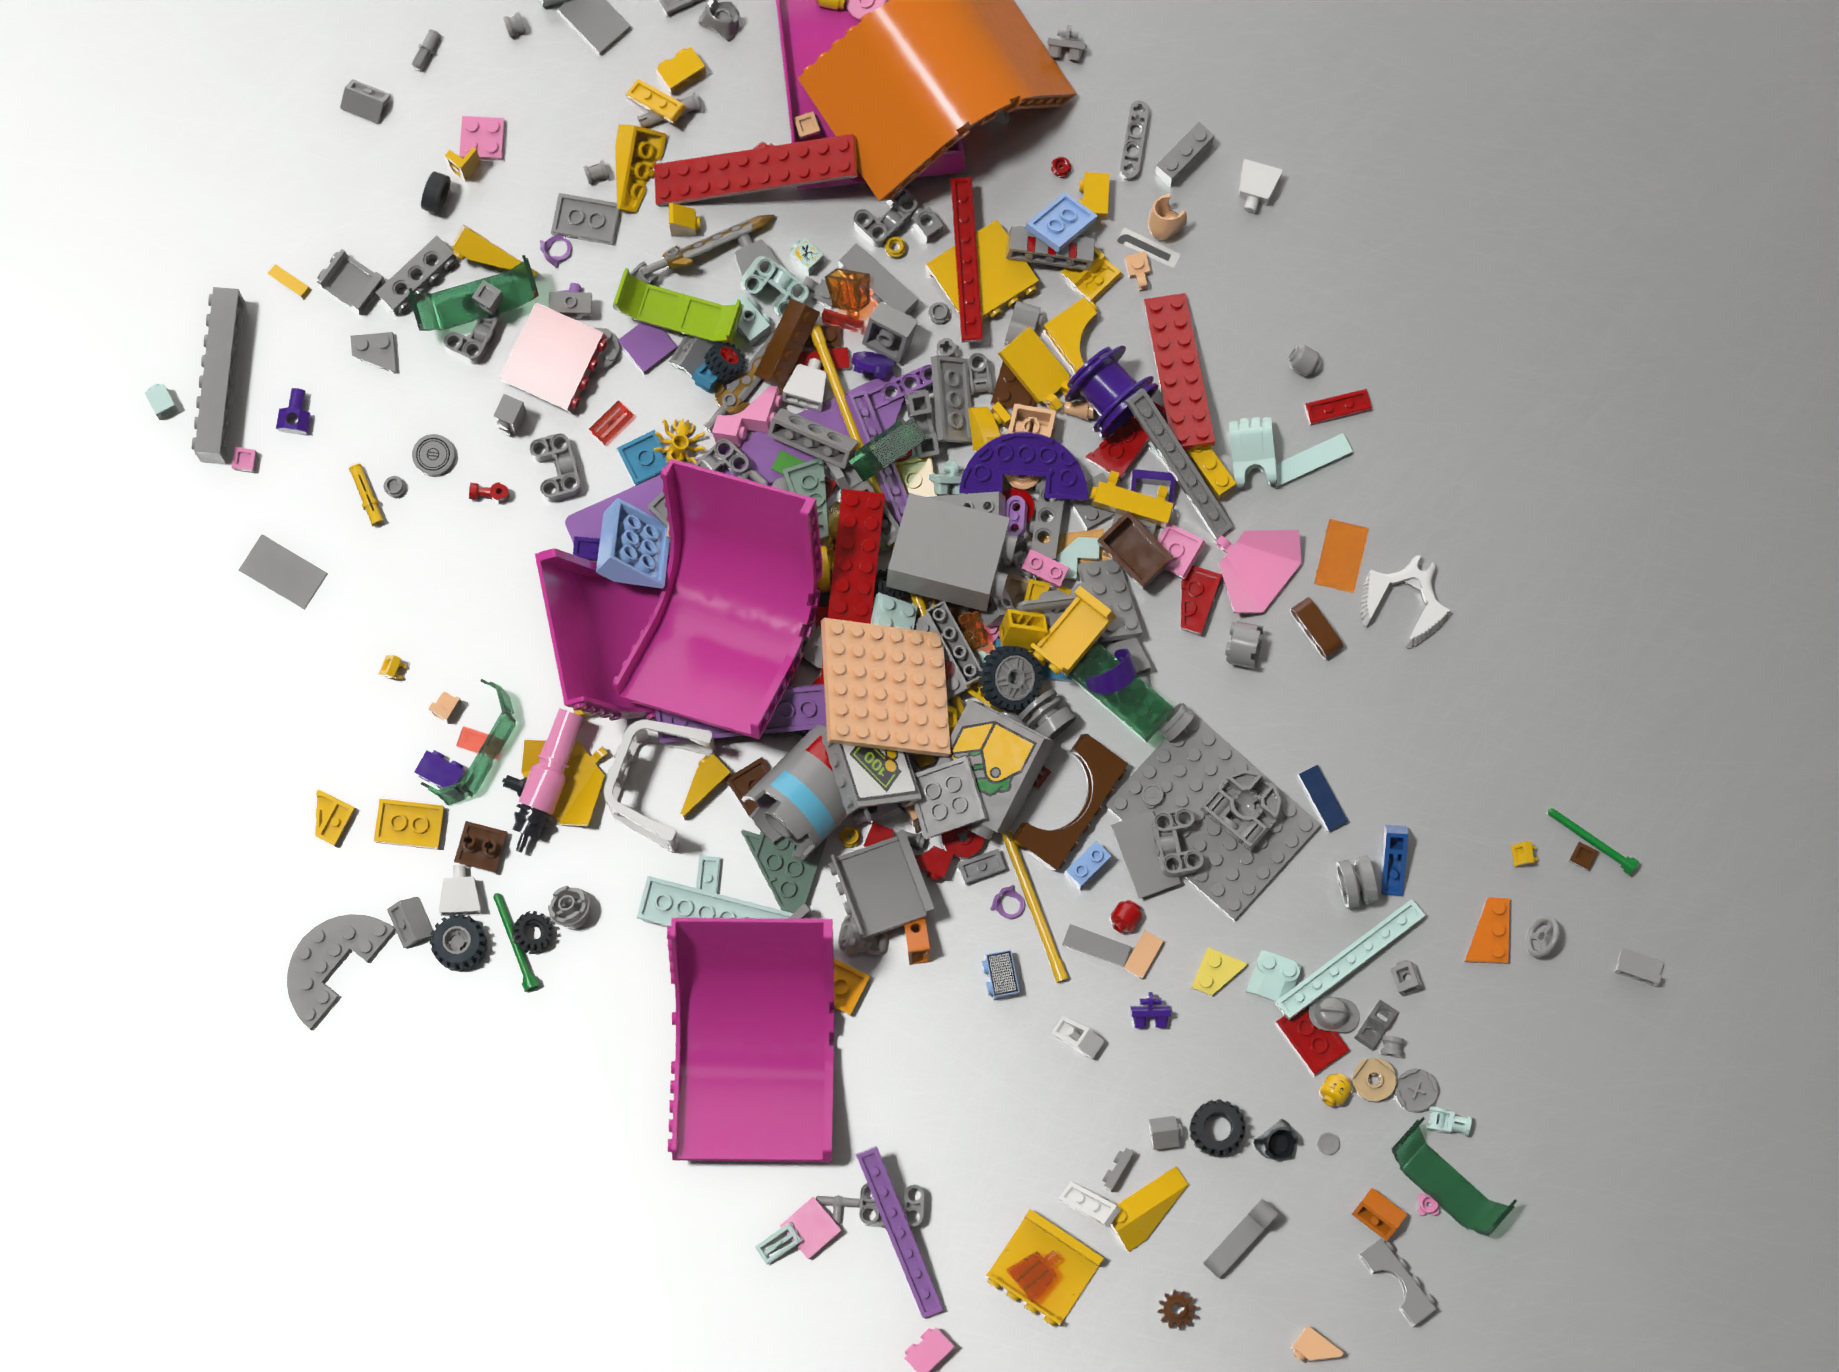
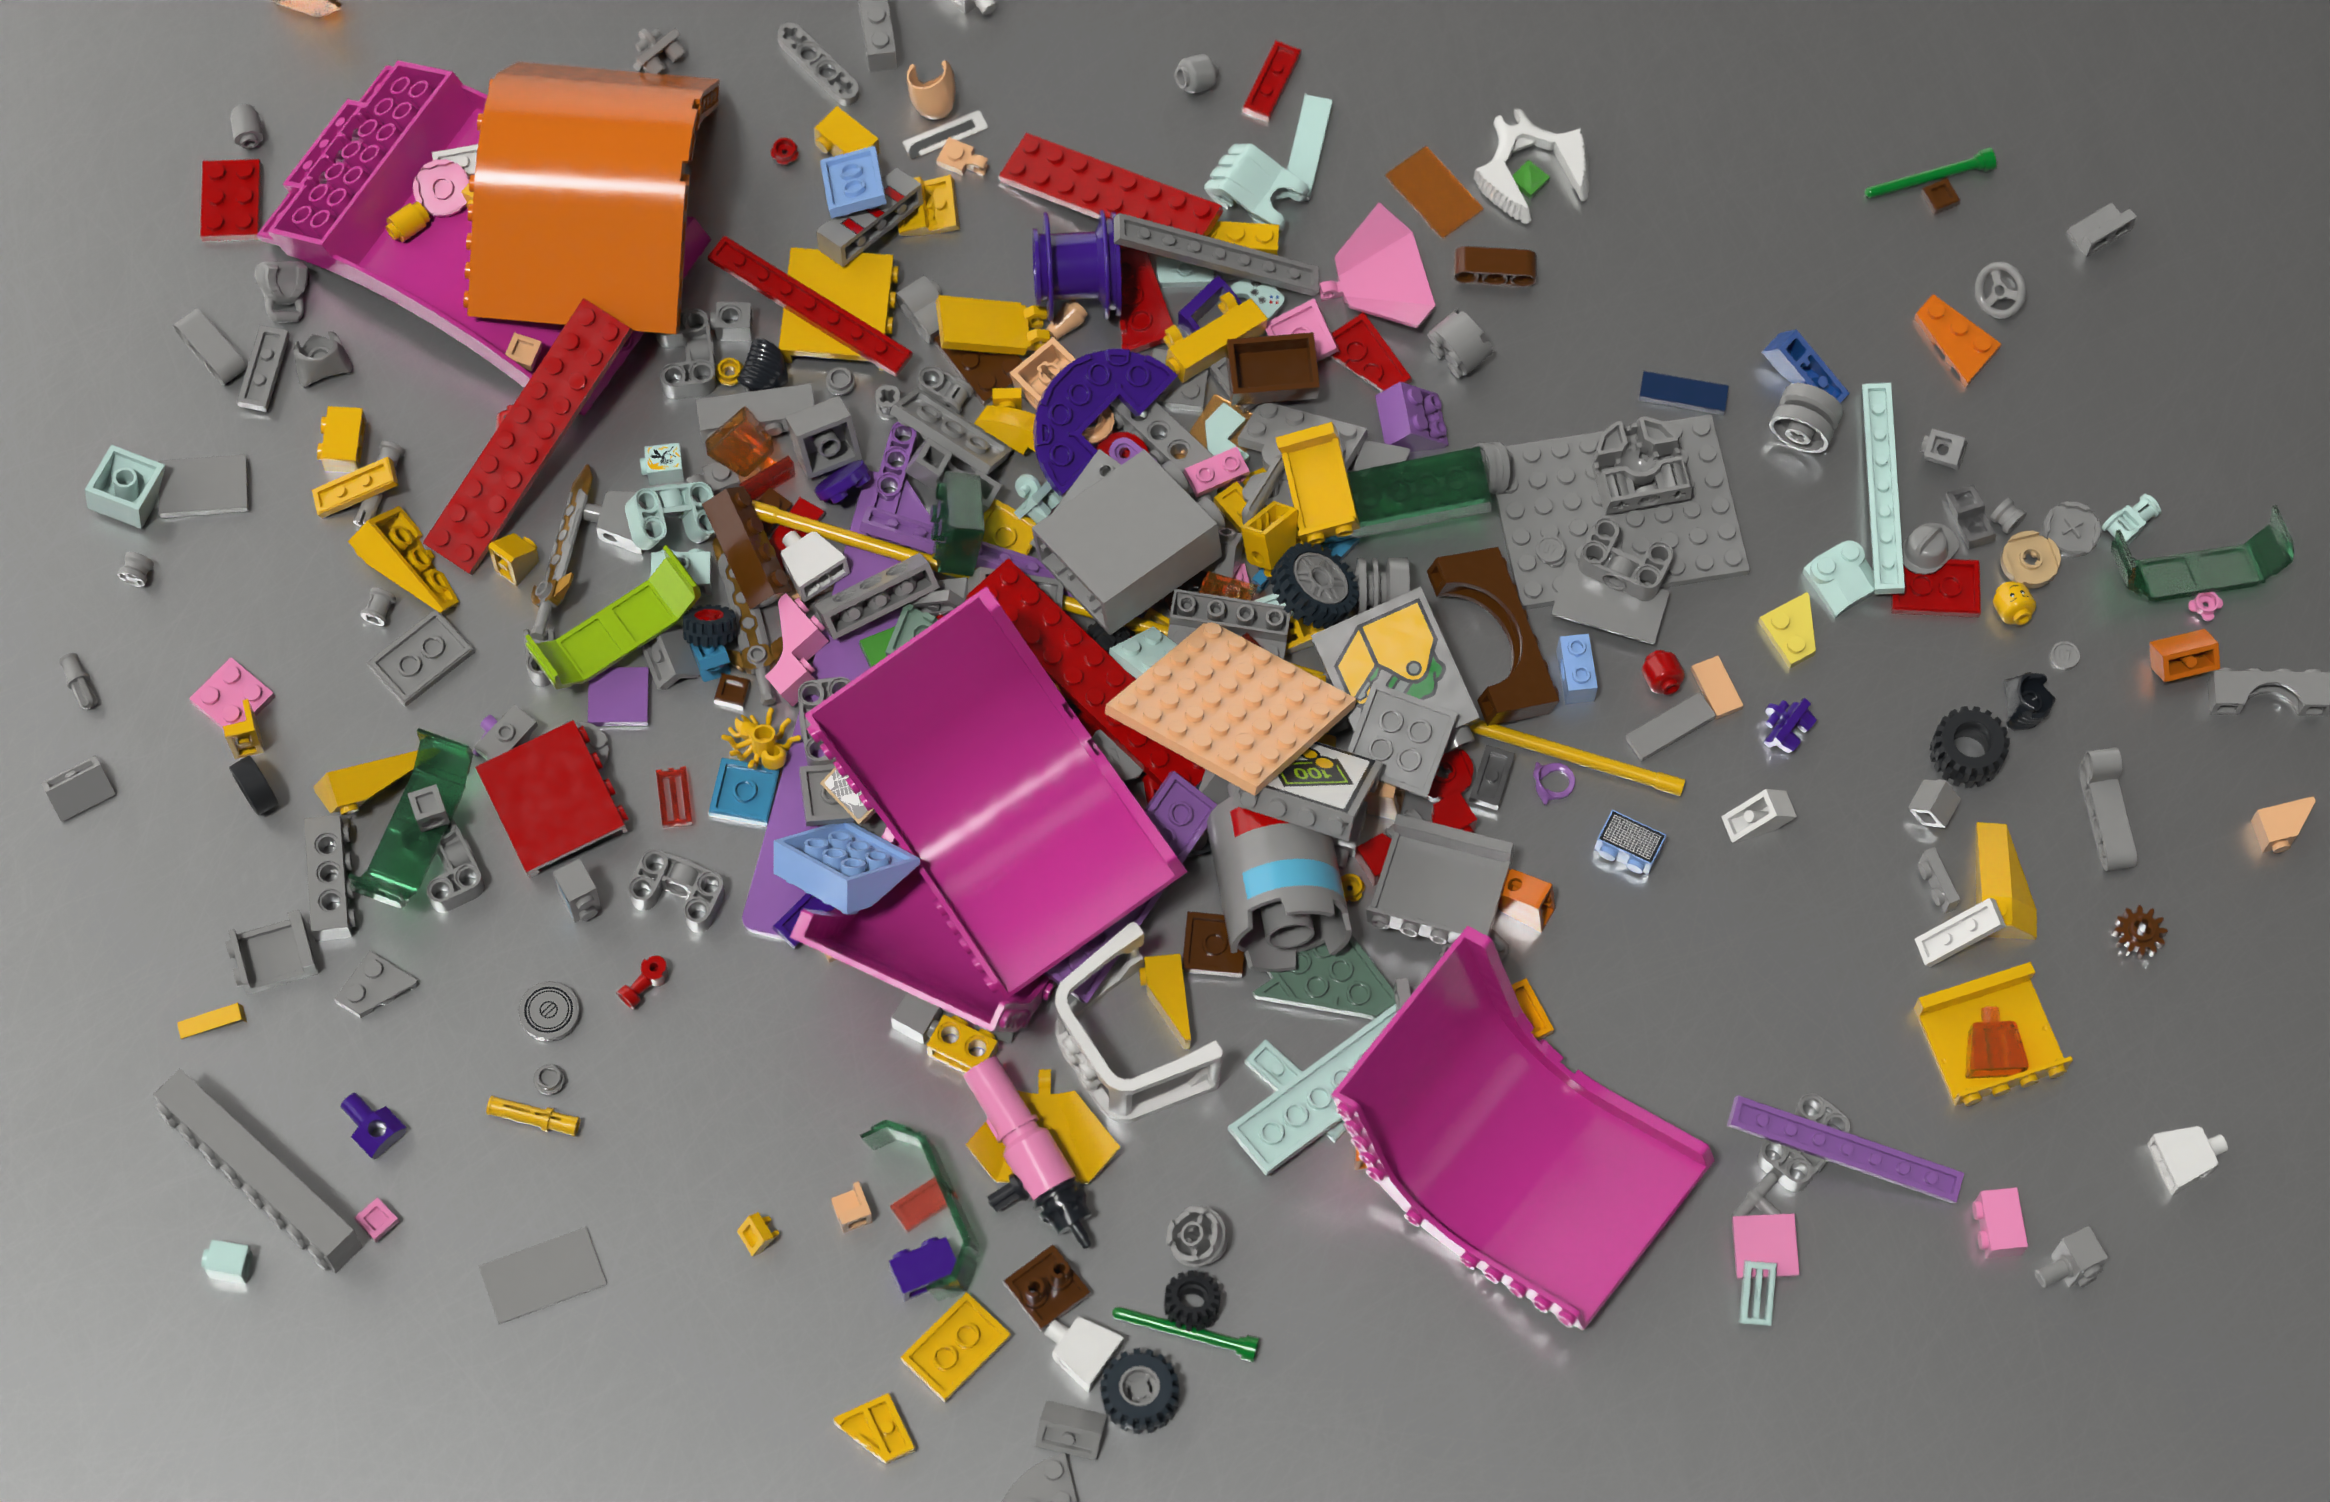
camera: 55 degrees left, 10 degrees down
medium lavender piece [540,235,571,268] -> none
yellow arch [1043,297,1098,373] -> none
dark purple piece [1085,649,1137,694] -> none
yellow tile [1511,841,1538,867] -> none
none -> reddish brown tile [714,673,751,710]
none -> black hair [737,338,788,392]
none -> light aqua piece [1230,278,1284,322]
none -> medium lavender slope [1375,382,1449,453]
none -> bright green tile [1512,160,1550,200]

